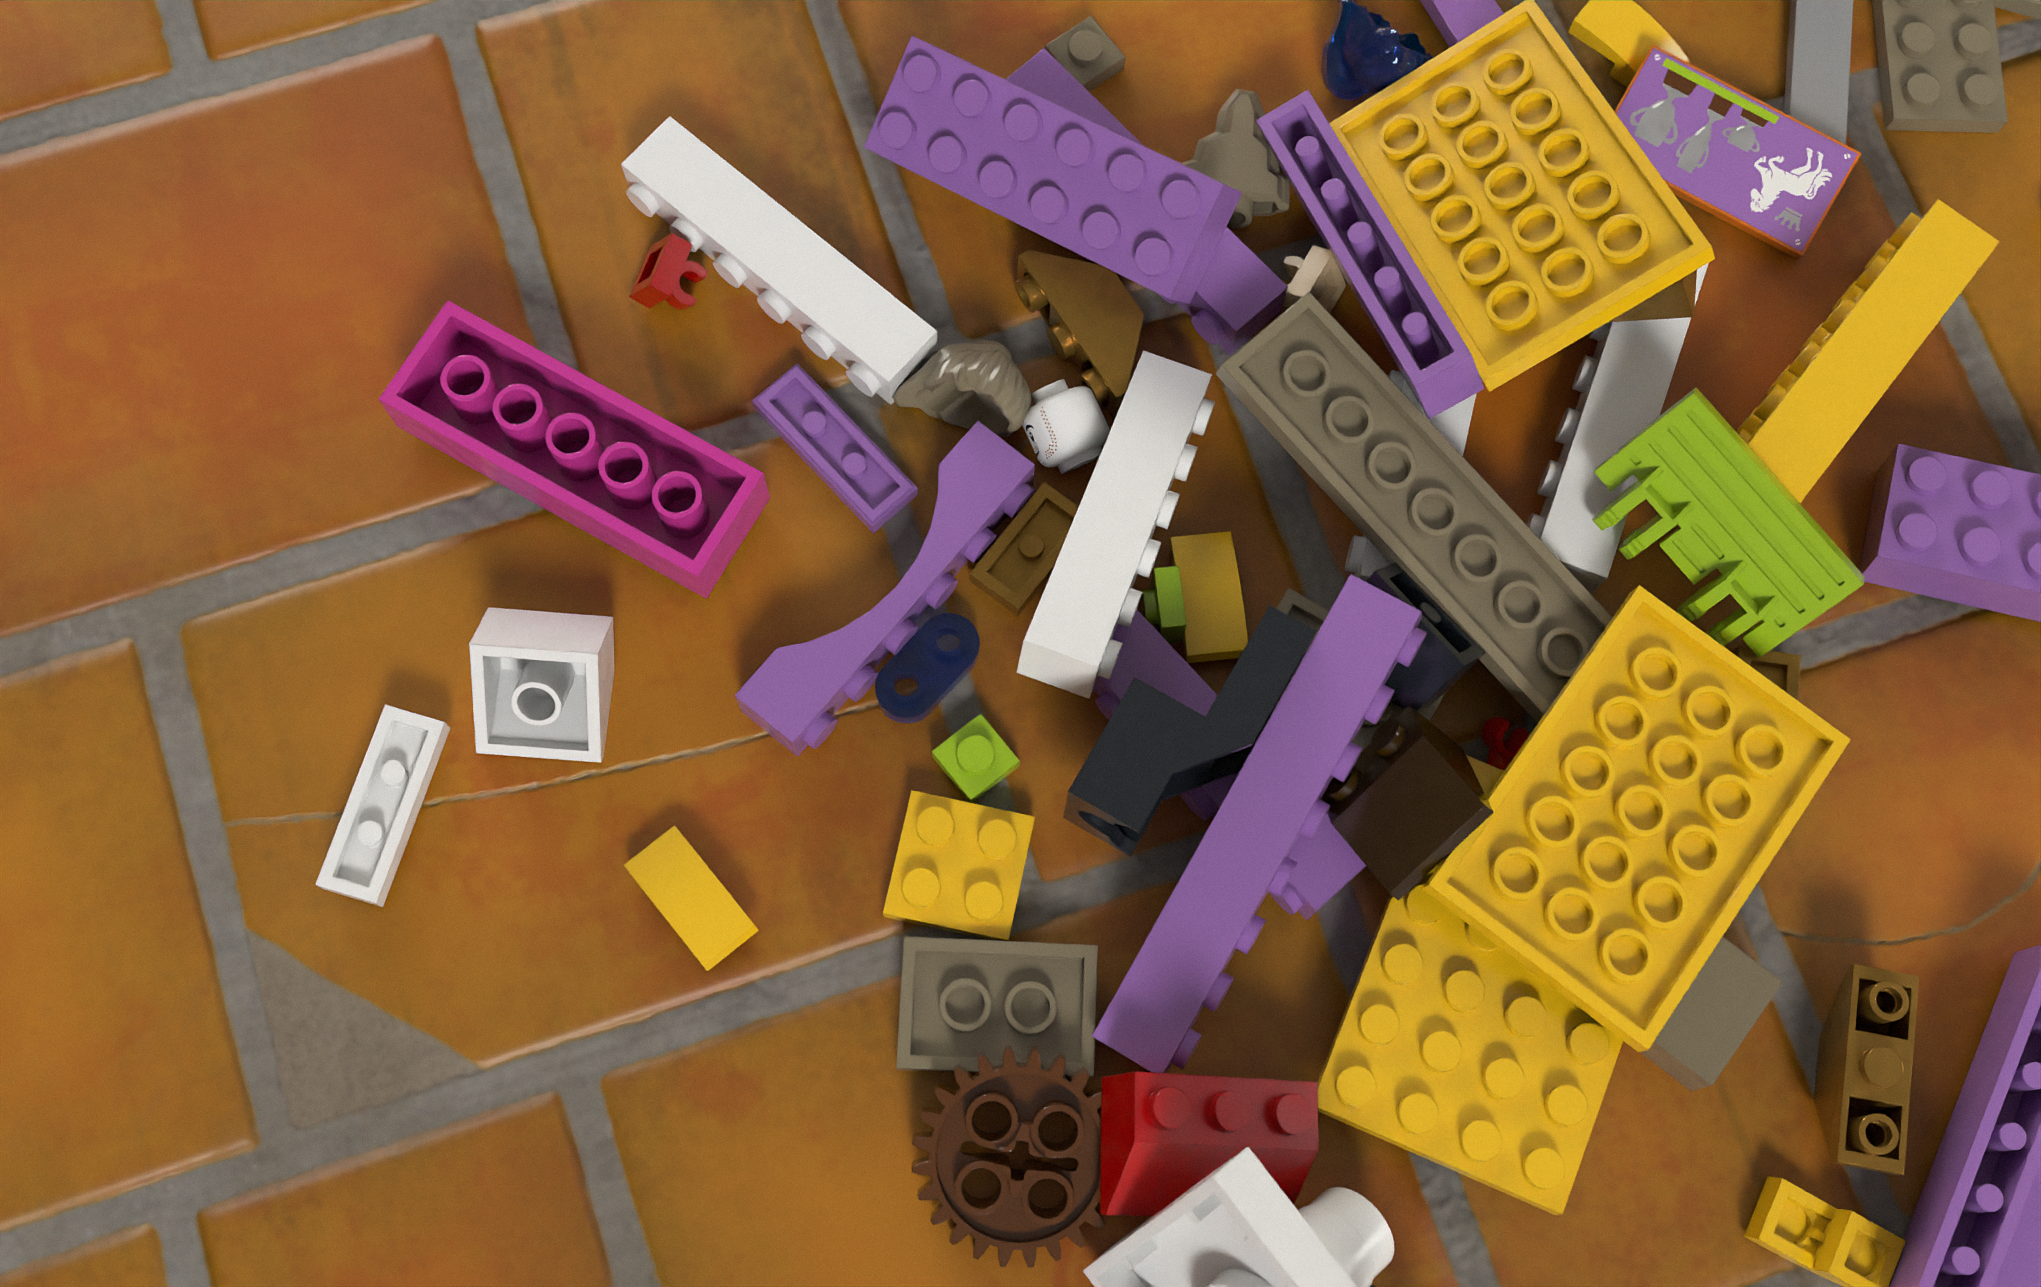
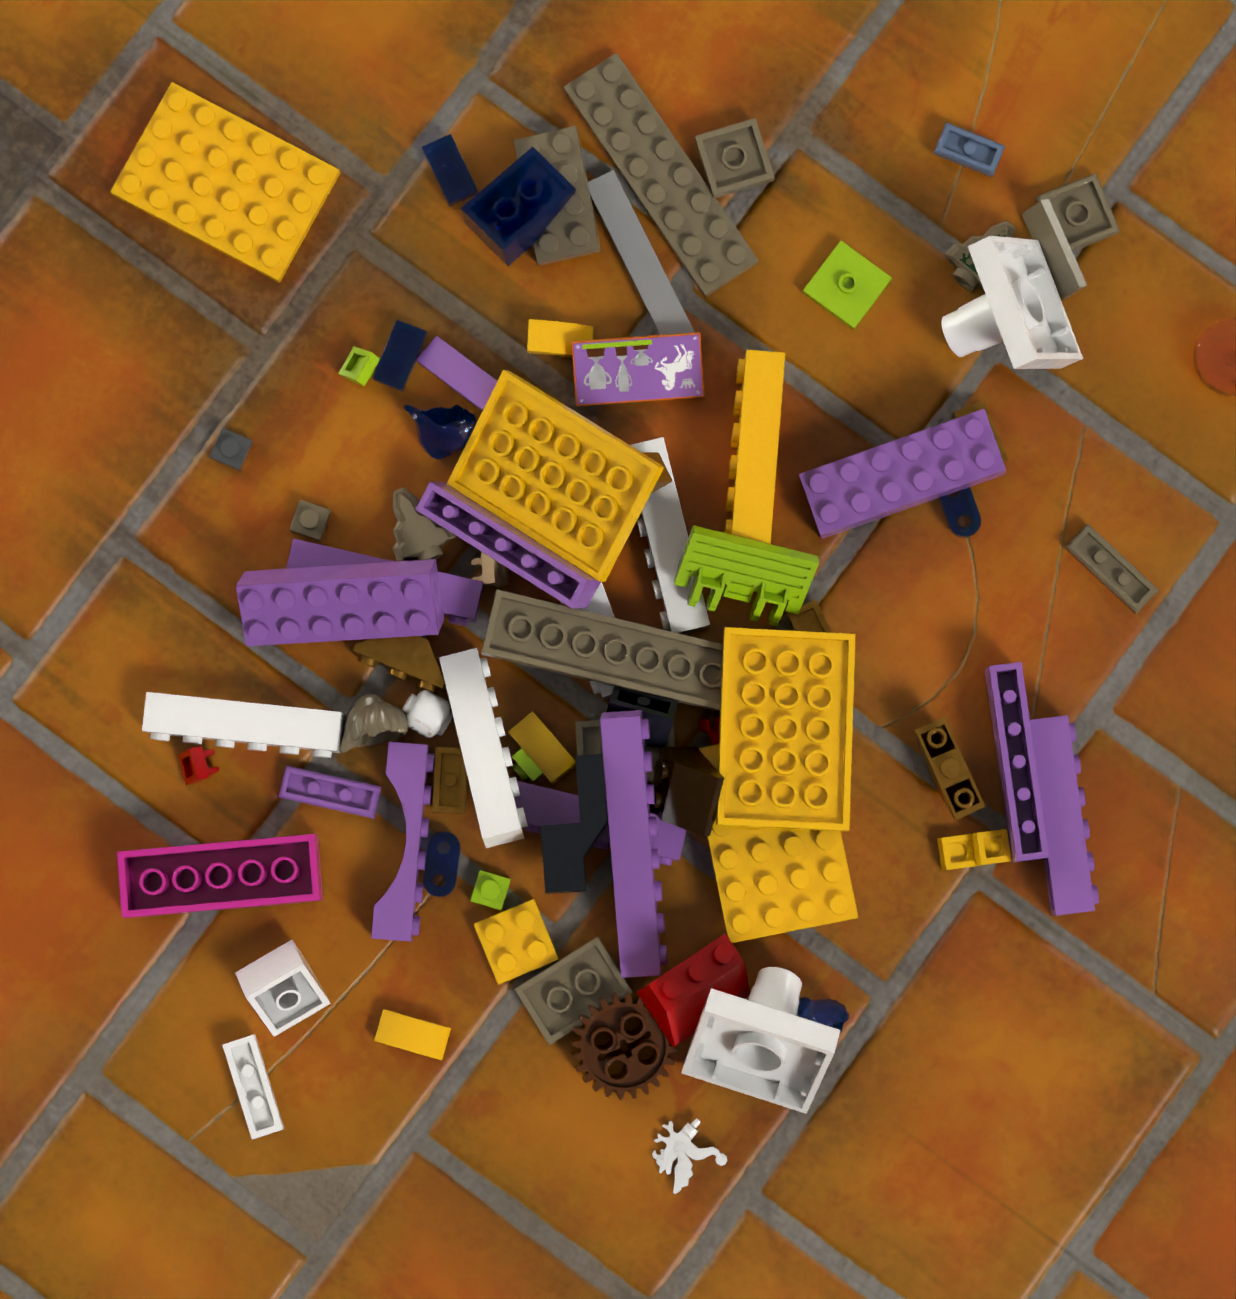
camera: 30 degrees left, 10 degrees up
dark tan brick [1640,936,1783,1091] -> none

